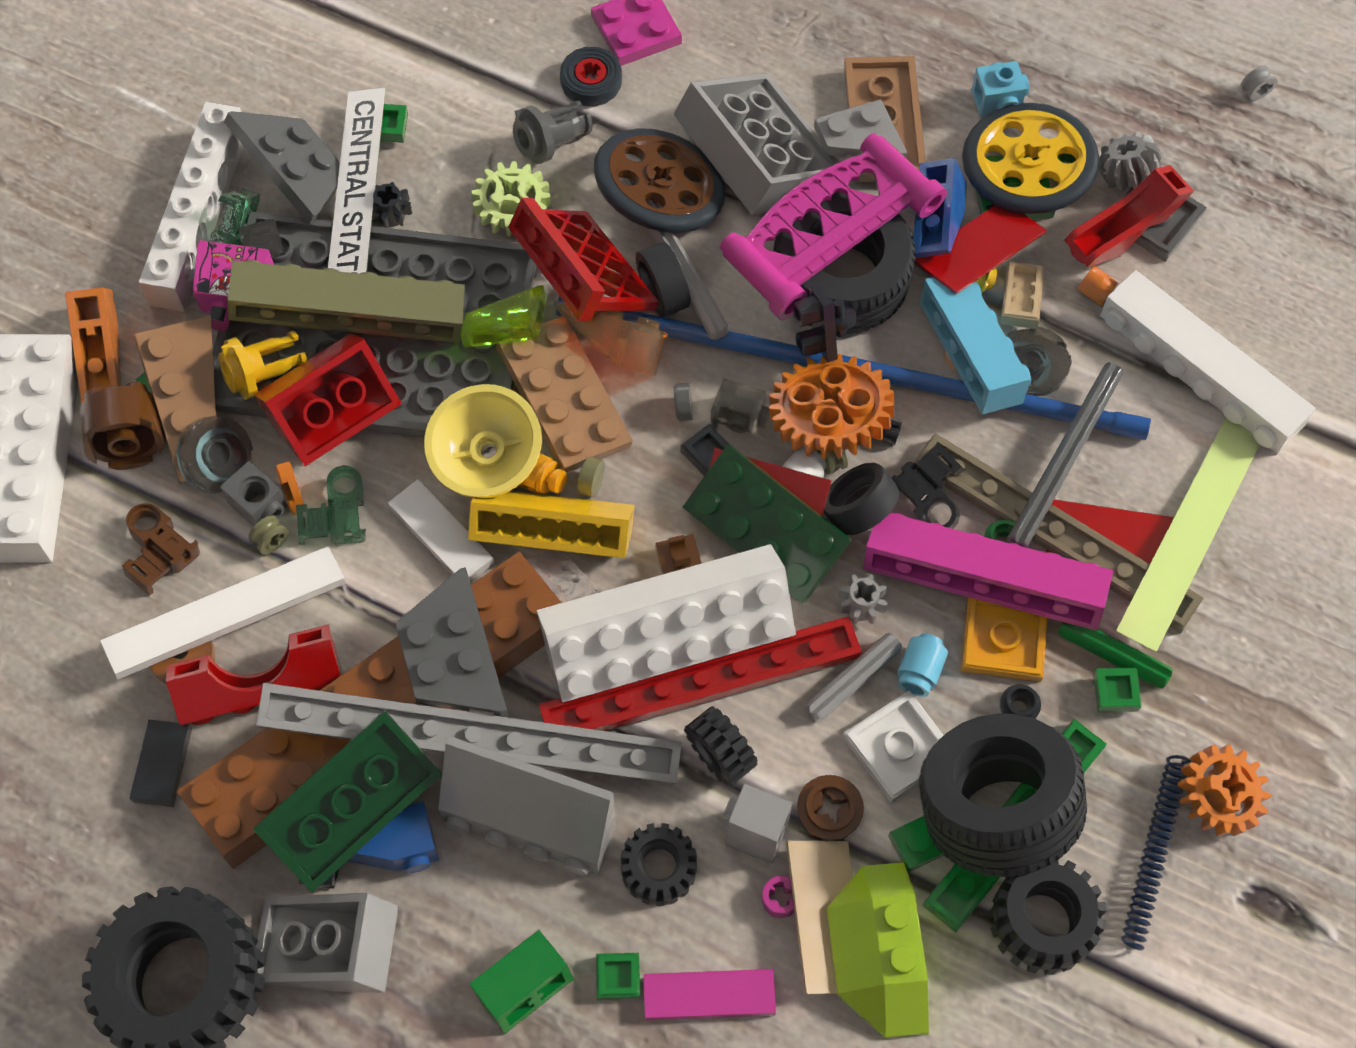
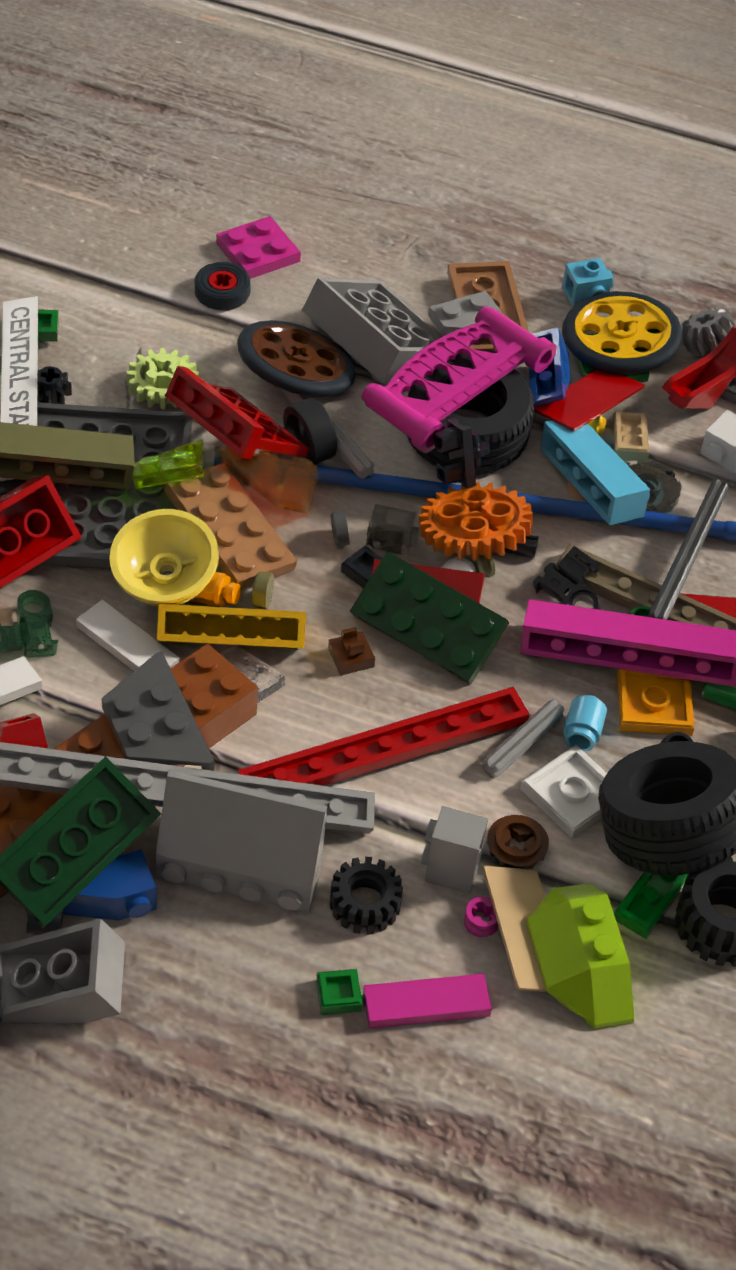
camera: 10 degrees left, 15 degrees down
green hinge [469,929,574,1034] -> none
dark grey piece [513,100,593,164] -> none
white brick [537,544,796,703] -> none
black tyre [684,706,758,786] -> none
black tyre [823,462,900,535] -> none
light grey gear [838,574,888,624] -> none
green plate [888,816,944,873] -> none
orange hose [1077,266,1119,307] -> none

